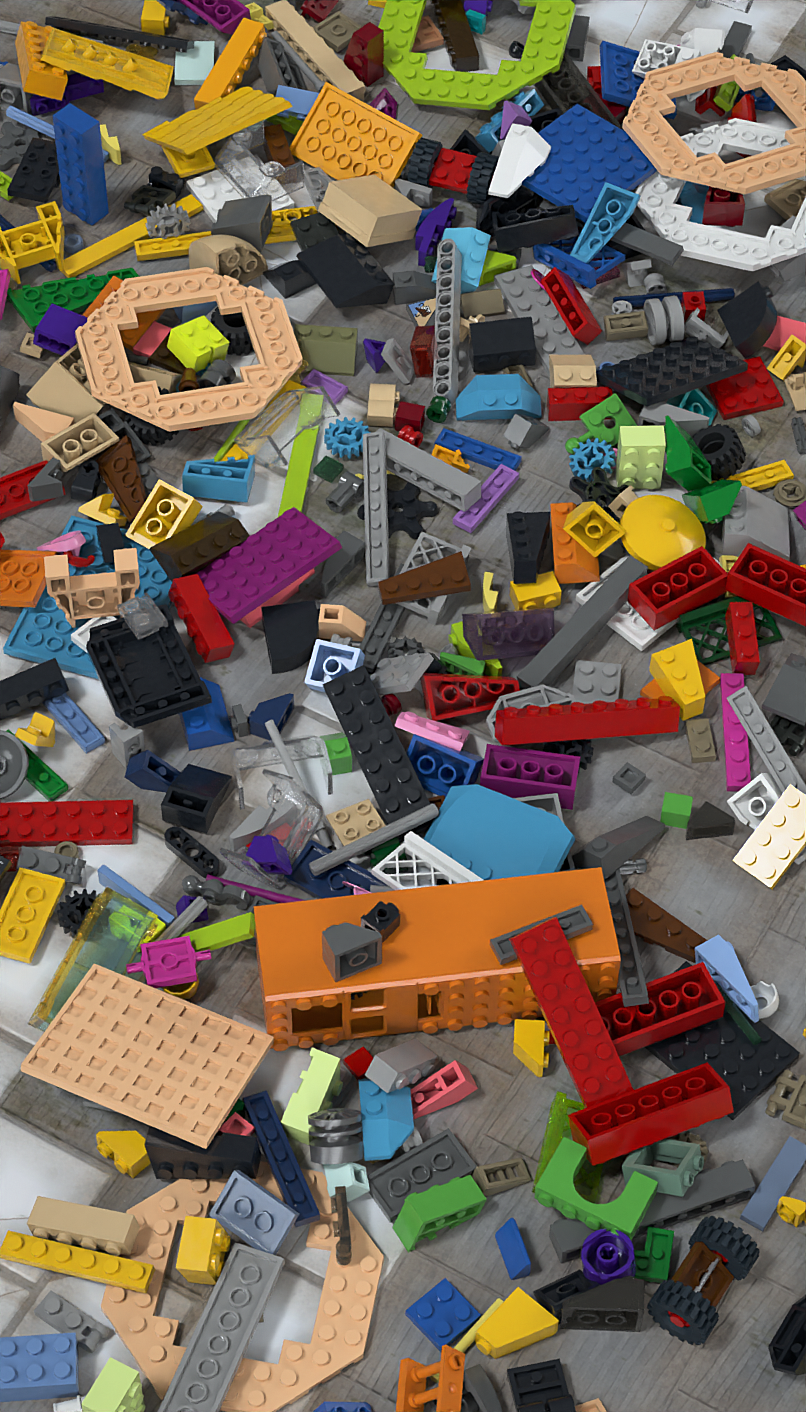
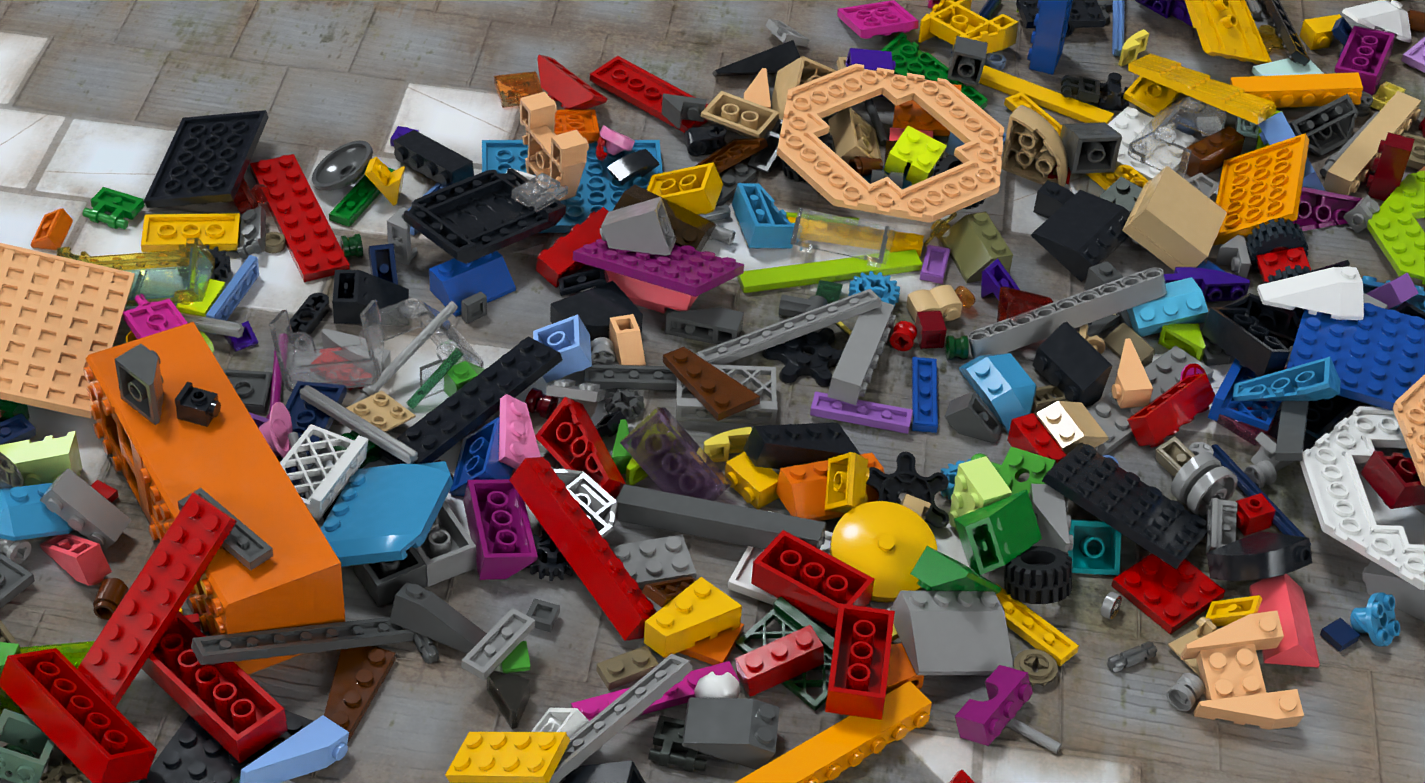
camera: 65 degrees right, 10 degrees down
yellow slope [78,493,127,527] -> none
light grey gear [145,203,191,239] -> none
dark grey piece [182,875,251,910] -> none
dark purple slope [243,834,293,875] -> none
dark blue slope [247,693,294,742] -> none
light grey plate [381,338,416,384] -> none
light orange slope [431,444,470,473] -> none
none -> reddish brown brick [93,578,129,620]
none -> dark green wheel [340,234,363,259]
none -> clear green bar [406,348,464,409]
none -> light grey plate [461,608,535,680]
none -> black slope [559,268,609,296]
none -> light grey slope [600,197,676,256]
none -> reddish brown tile [642,576,696,607]
none -> white hair [694,672,741,698]
none -> dark grey head [947,36,987,85]
none -> clear orange tile [954,286,976,309]
none -> light nougat slope [1111,338,1153,409]
none -> light grey bracket [1343,195,1380,233]

